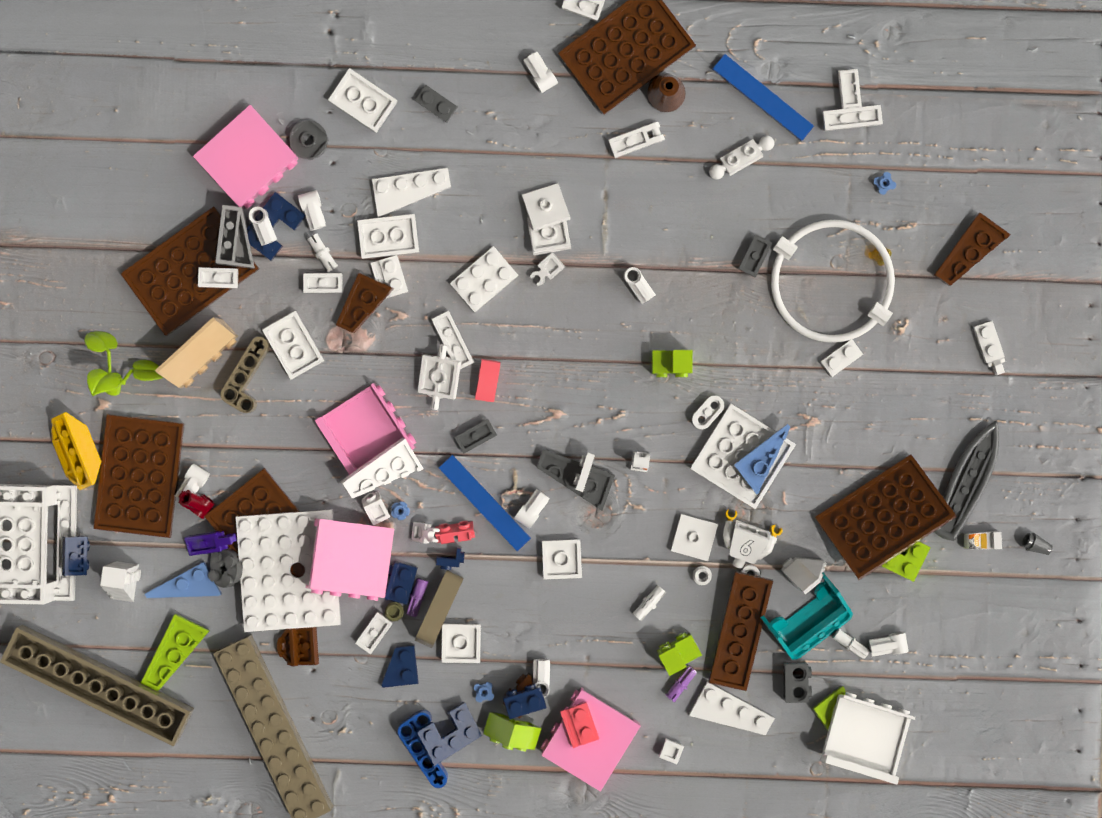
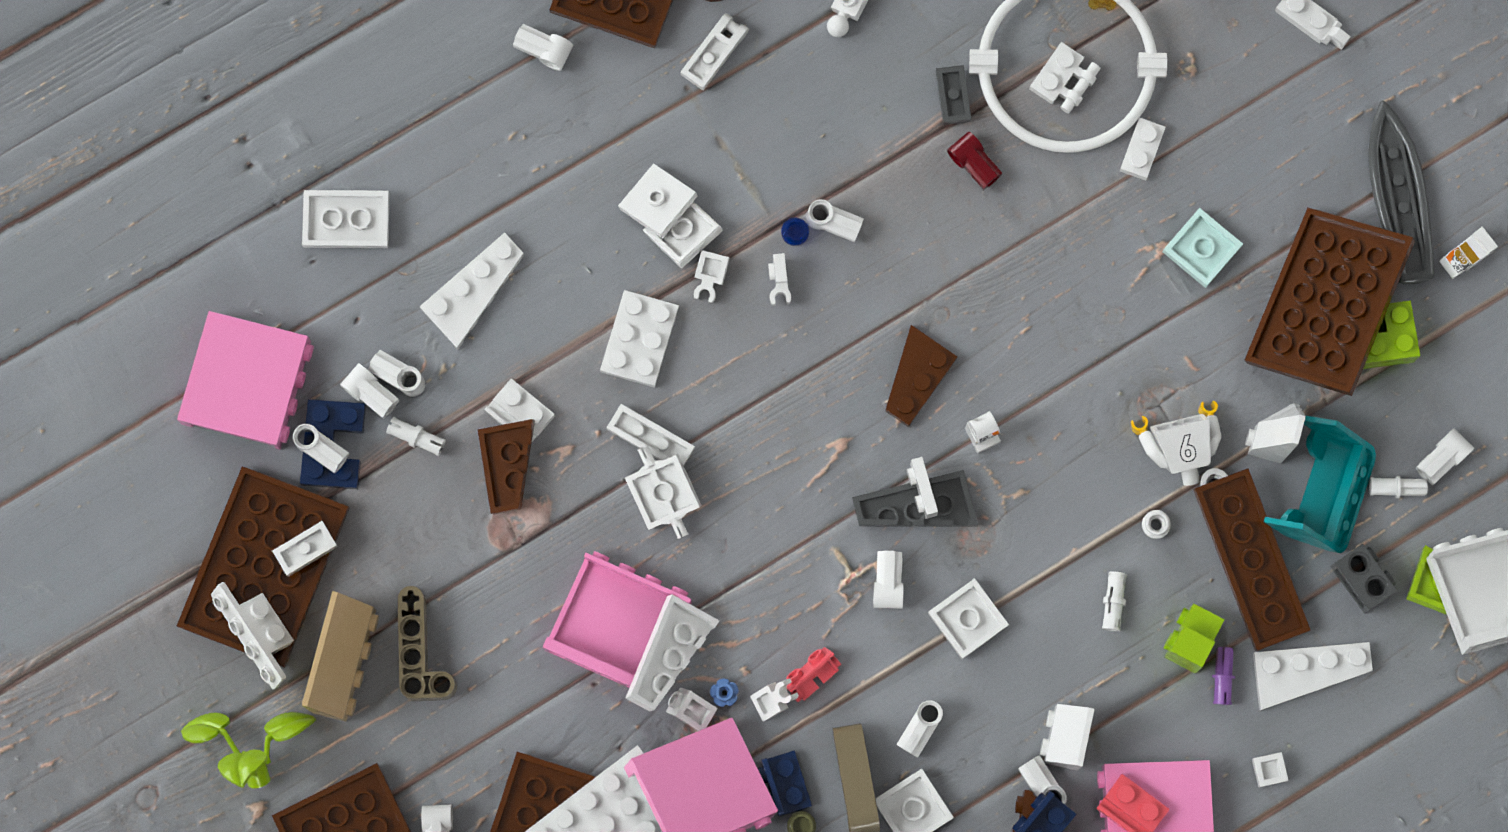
camera: 30 degrees left, 10 degrees down
light grey wedge [216,205,255,269] -> none
white plate [262,311,325,380] -> none
dark grey plate [289,121,329,160] -> none
white plate [303,273,343,293] -> none
white plate [357,214,419,259] -> none
medium lavender axle [406,578,429,617] -> none
dark grey plate [415,85,458,123] -> none
dark blue bracket [436,547,465,570] -> none
blue tile [439,455,531,551] -> none
dark grey plate [454,419,497,454] -> none
coral slope [475,359,500,402] -> none
lime brick [652,350,693,378] -> none
white plate [671,514,718,561] -> none
white plate [690,404,796,509] -> none
white plate [692,396,724,429] -> none
medium blue wing [734,424,790,494] -> none
none -> white bracket [211,582,294,690]
none -> white piece [368,350,425,397]
none -> white plate [768,253,791,306]
none -> clear blue plate [781,218,809,246]
none -> reddish brown wing [885,325,957,427]
none -> white piece [896,700,943,758]
none -> dark red piece [947,132,1002,190]
none -> white plate [1029,42,1101,114]
none -> white slope [1040,704,1094,771]
none -> light aqua plate [1162,208,1243,288]

